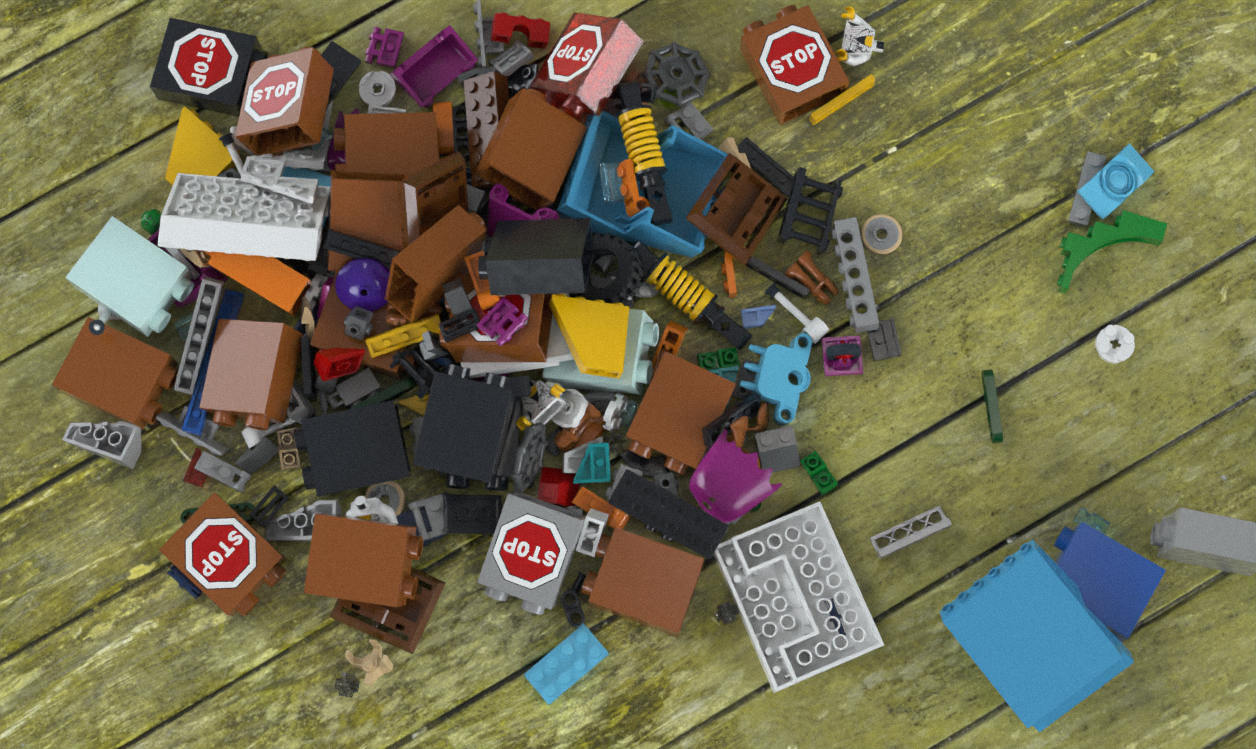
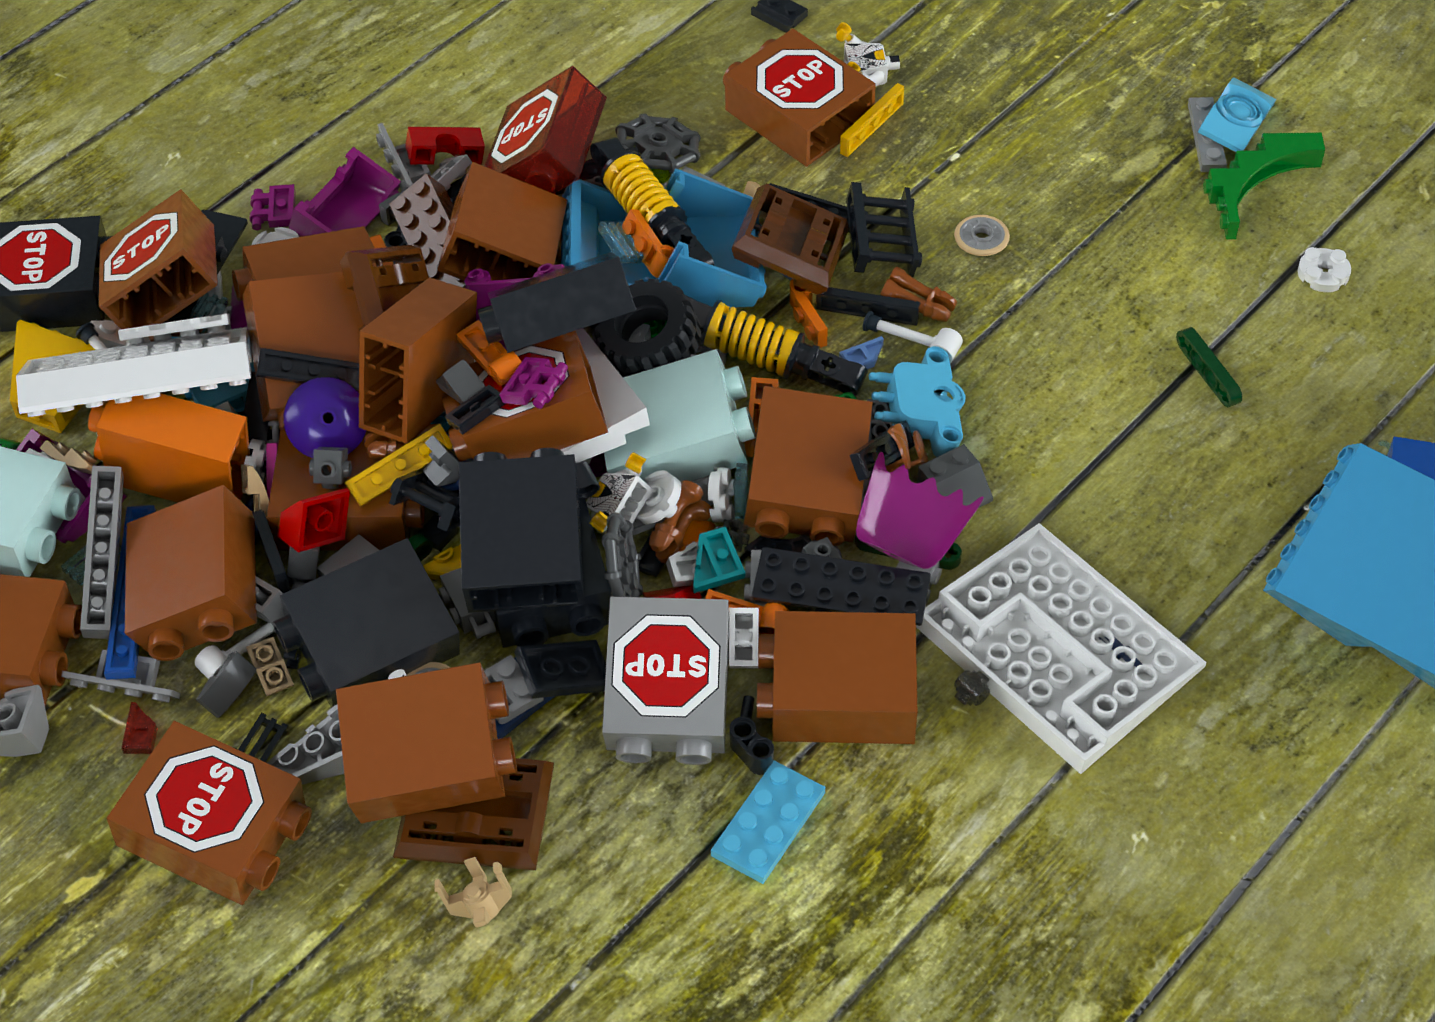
camera: 20 degrees left, 25 degrees down
dark blue pin [167,565,203,599] -> none
light grey plate [194,451,252,493] -> none
clear smoke gear [335,673,359,697] -> none
yellow slope [549,294,629,379] -> none
green slope [800,450,838,495] -> none
magenta plate [821,335,863,377] -> none
light grey brick [831,217,879,333] -> none
black plate [867,318,902,362] -> none
light grey fence [869,505,952,560] -> none

